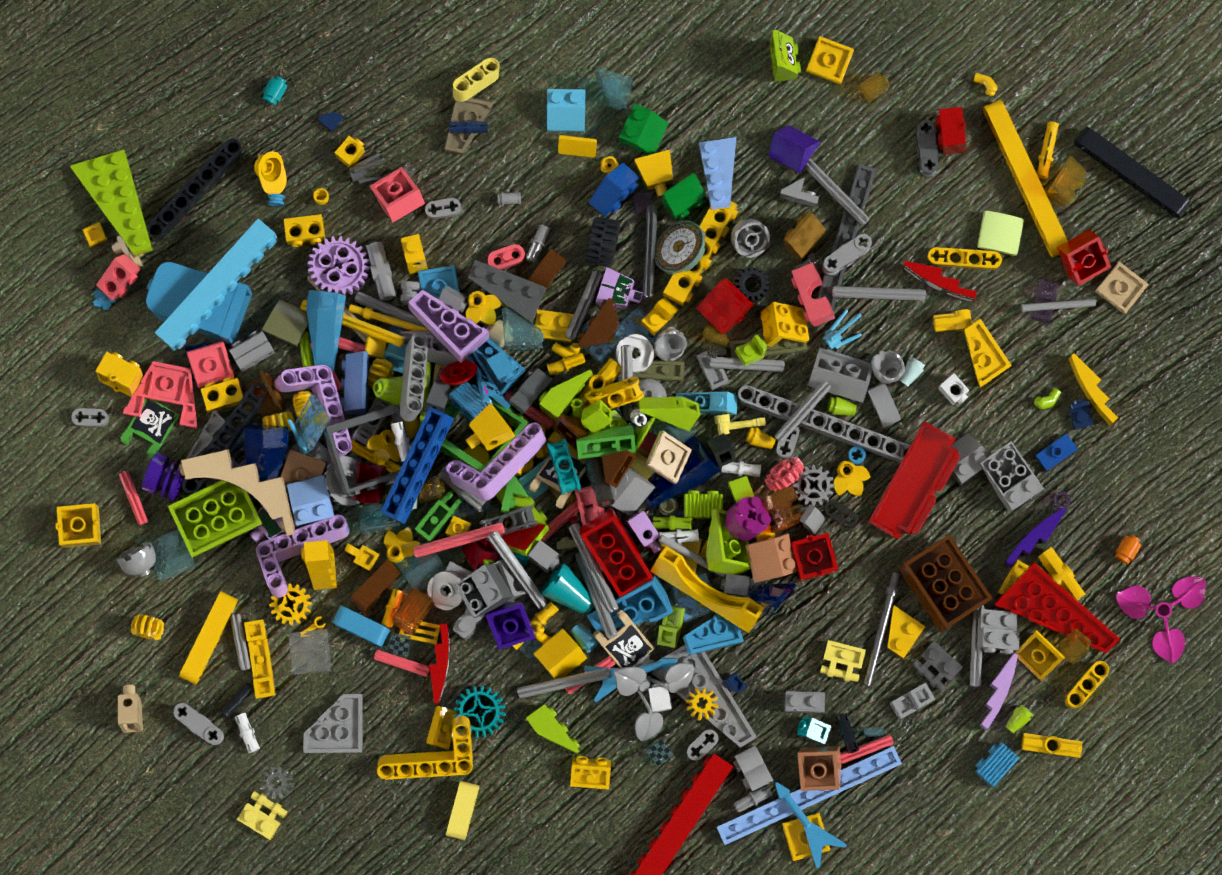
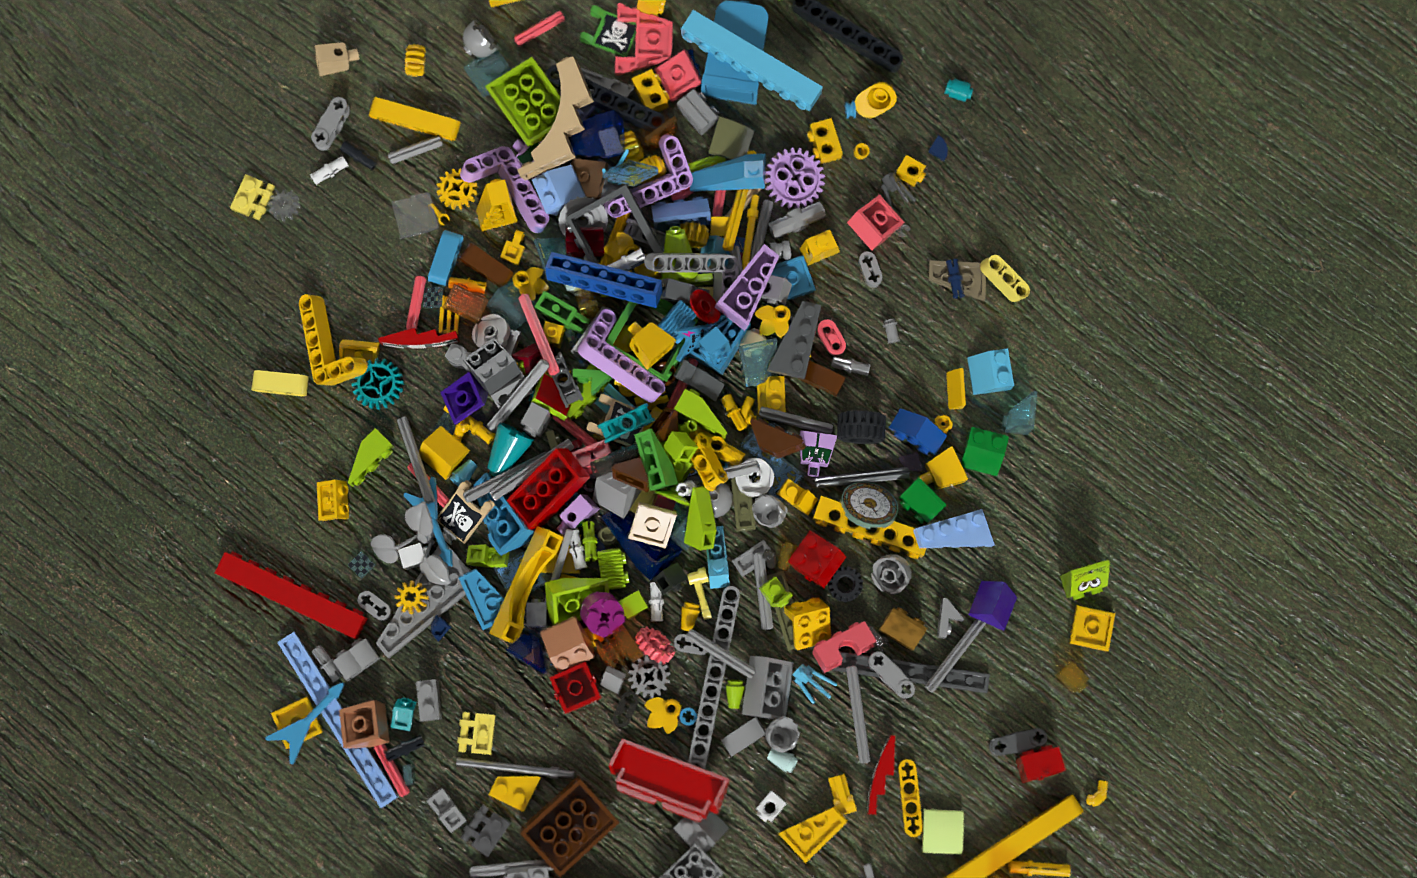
camera: 80 degrees right, 0 degrees up
dark purple wheel [142,452,185,502] -> none
yellow slope [244,619,275,699] -> none
light grey plate [303,694,363,753] -> none

